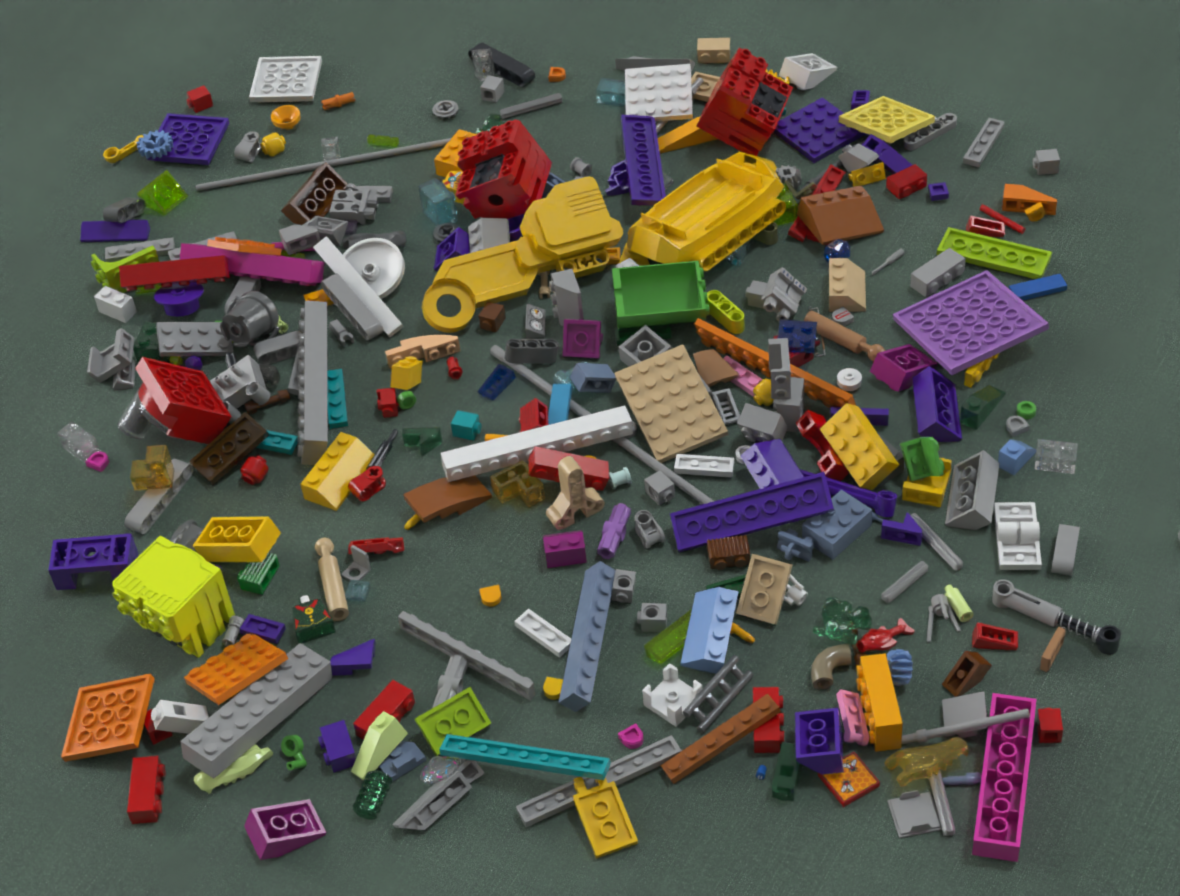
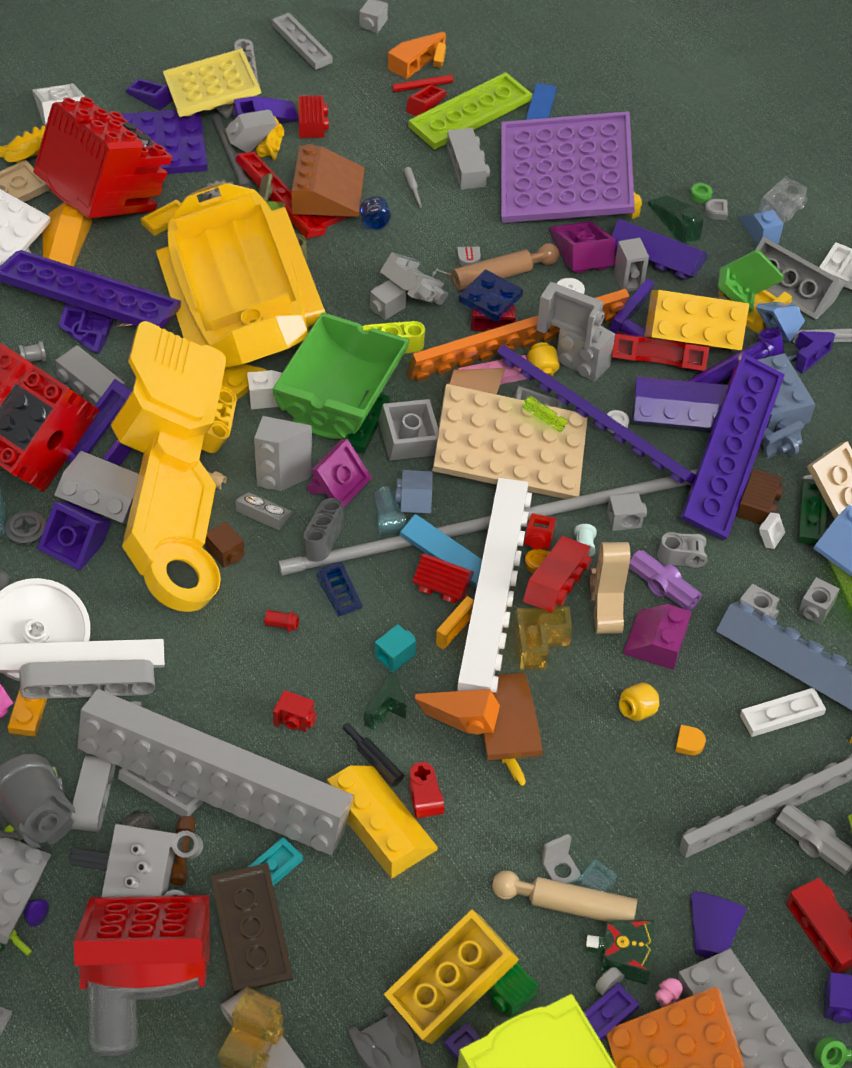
camera: 70 degrees left, 5 degrees up
red head [240,456,269,485] -> none
red hinge [348,537,405,554] -> none
light nougat slope [385,335,460,369] -> none
yellow brick [390,356,423,390] -> none
bright green tile [397,391,416,409] -> none
white plate [674,454,735,477] -> none
light grey brick [737,403,788,442] -> none
tan slope [829,258,866,312] -> none
dark purple plate [928,182,949,201] -> none
none -> orange slope [415,689,500,734]
none -> dark purple plate [497,344,695,484]
none -> clear neon green axle [522,396,568,432]
none -> red brick [524,513,556,550]
none -> light grey tile [595,967,624,996]
none -> light grey brick [613,238,649,292]
none -> yellow head [619,682,659,722]
none -> bright pink arm [656,978,682,1008]
none -> medium blue slope [755,302,805,342]
none -> white plate [759,513,785,549]

